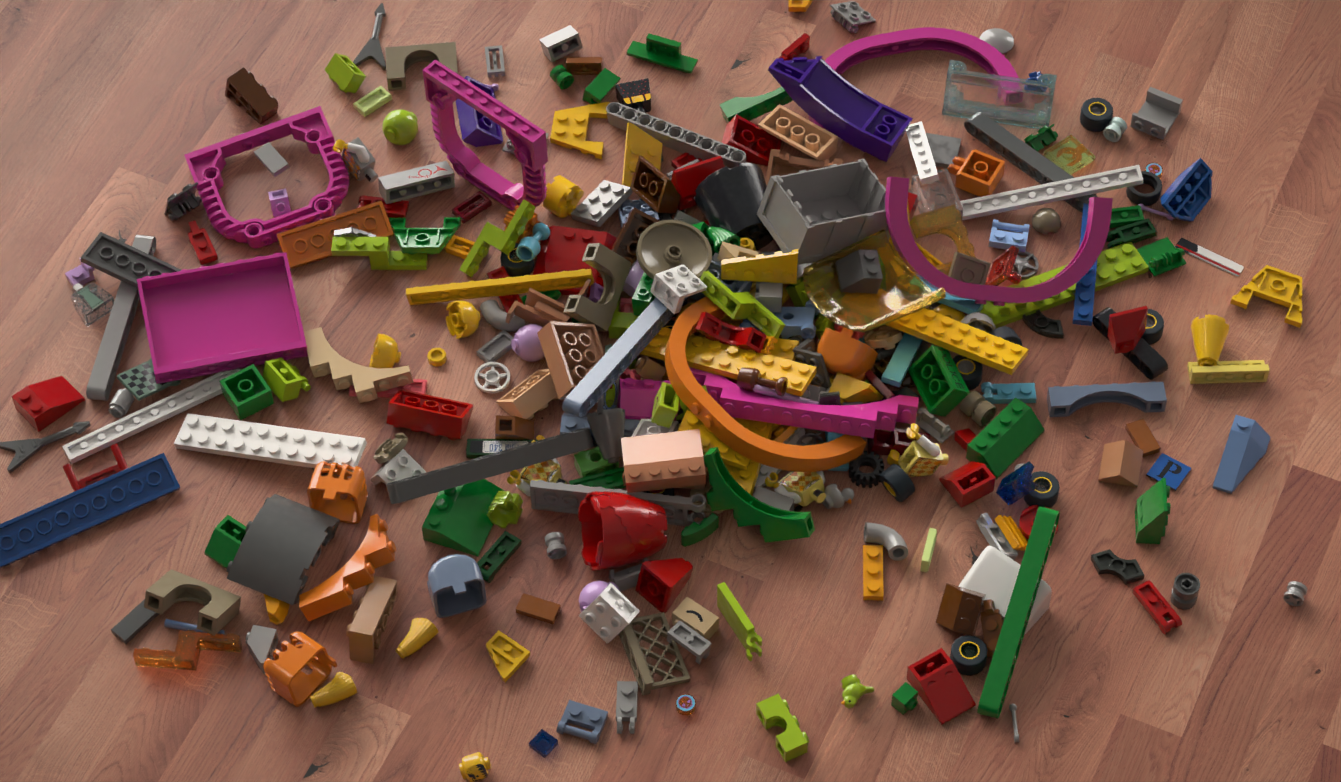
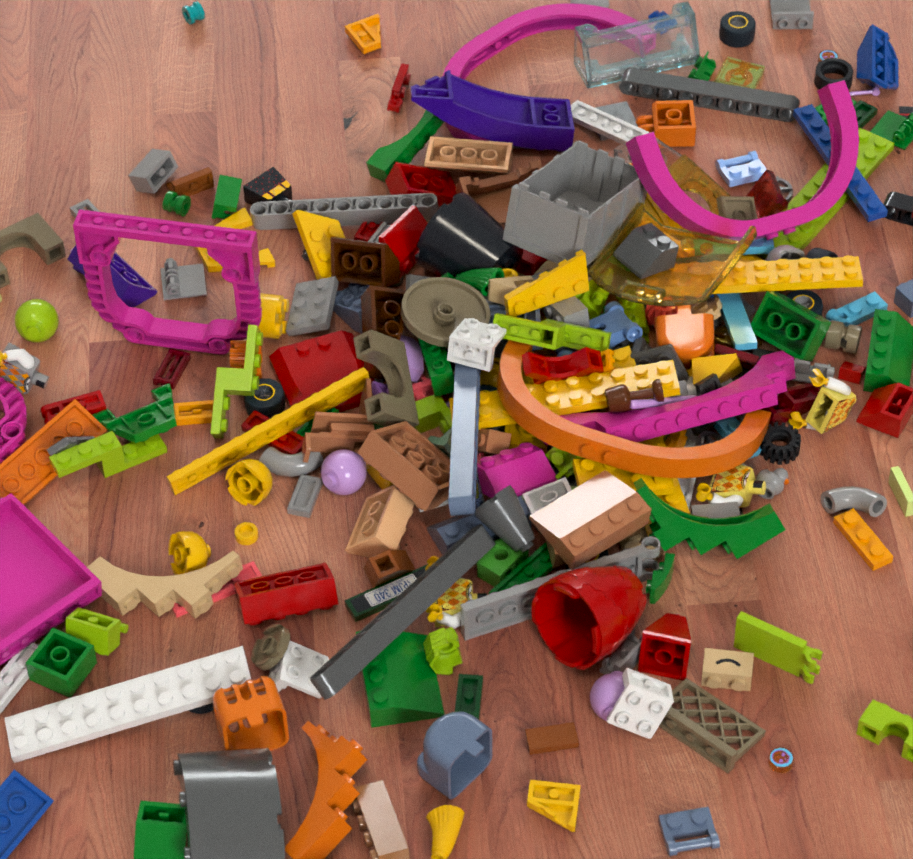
camera: 30 degrees left, 5 degrees down
light grey brick [378,161,455,204] -> none
white wheel [474,362,510,393] -> none
medium azure piece [516,223,550,261] -> none
light grey wheel [545,532,567,559] -> none
light grey hinge [616,681,638,734] -> none
green bracket [627,33,698,74] -> none
lime brick [651,382,680,428] -> none
light grey hinge [667,620,712,664] -> none
light grey hinge [830,1,876,33] -> none
black wheel [879,464,915,502] -> none
white plate [958,165,1143,220] -> none
pearl dark grey tile [1022,309,1064,339] -> none
dark tan hair [1032,208,1061,235] -> none
light aqua wheel [1103,117,1127,142] -> none

